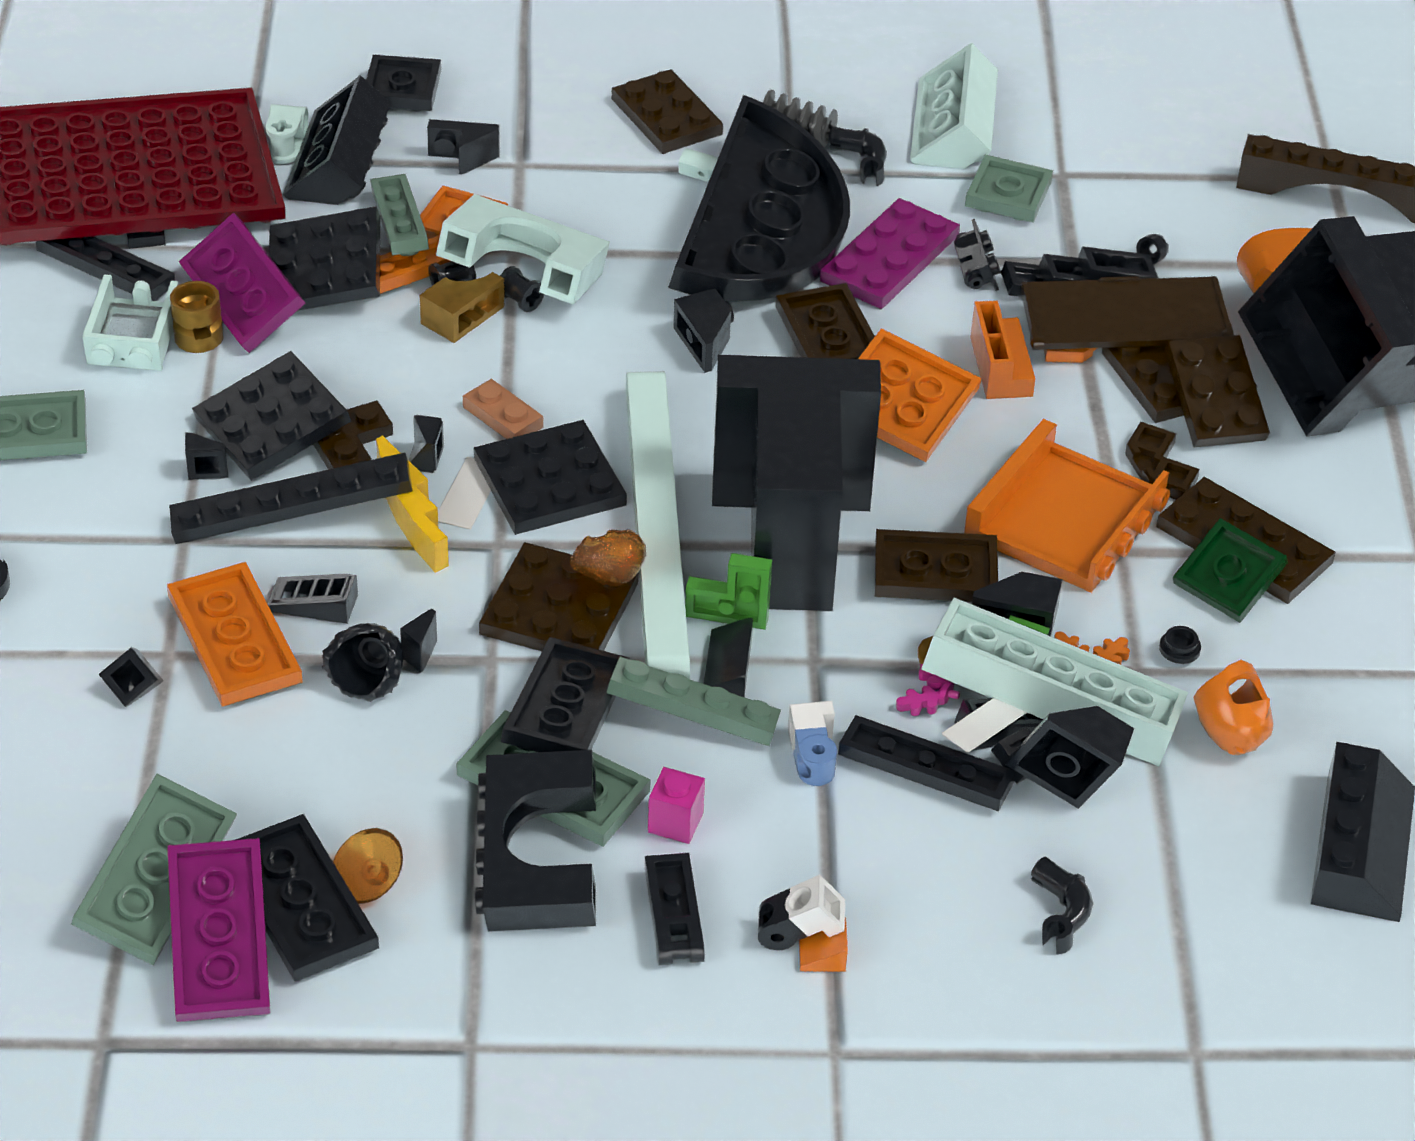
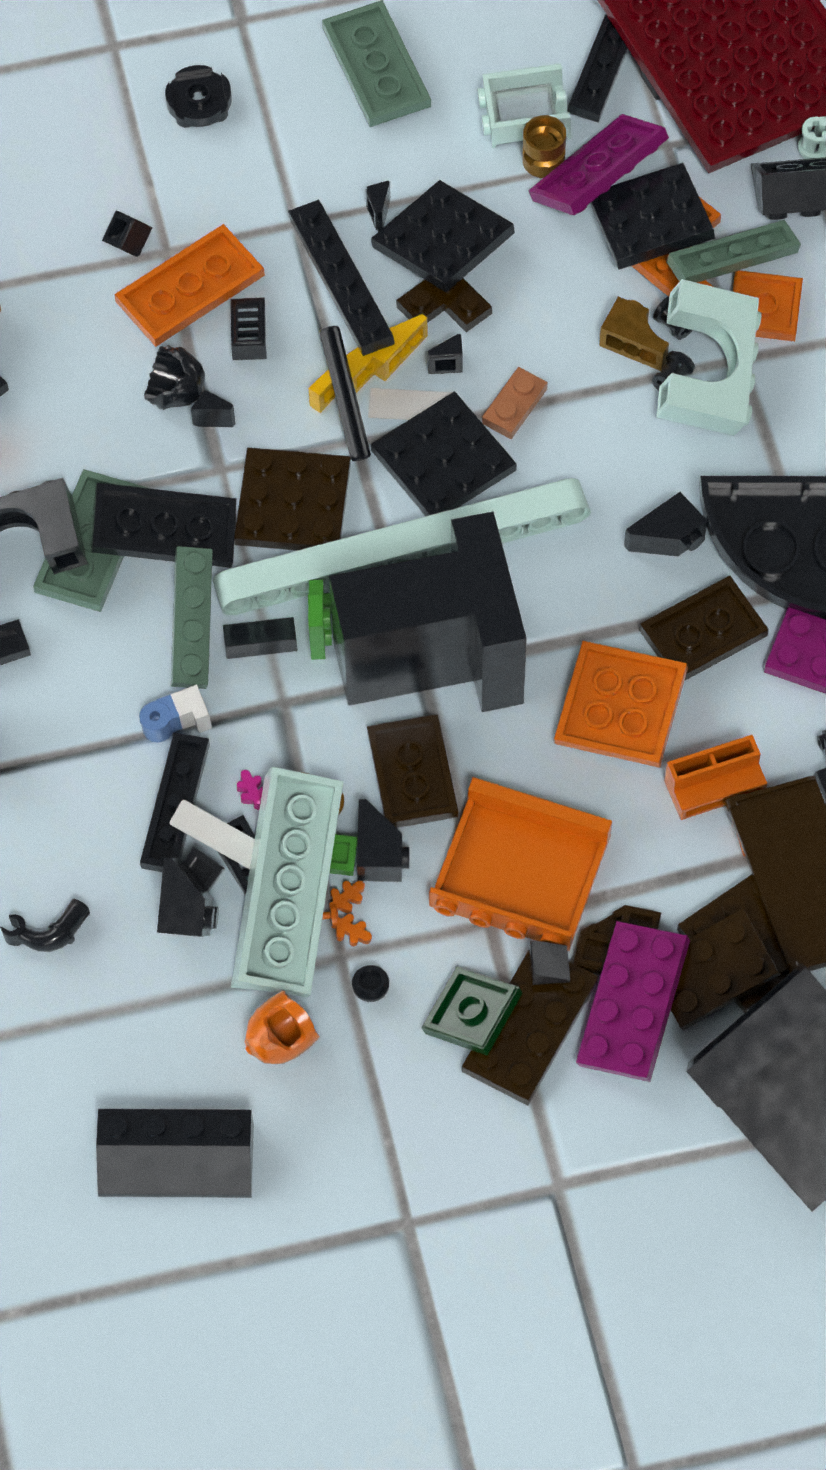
camera: 80 degrees right, 20 degrees up
clear orange hair [570,529,646,587] -> none
dark pink brick [648,767,705,844] -> none
none -> black axle [320,326,371,461]
none -> black slope [529,941,570,985]
none -> magenta plate [576,921,690,1082]

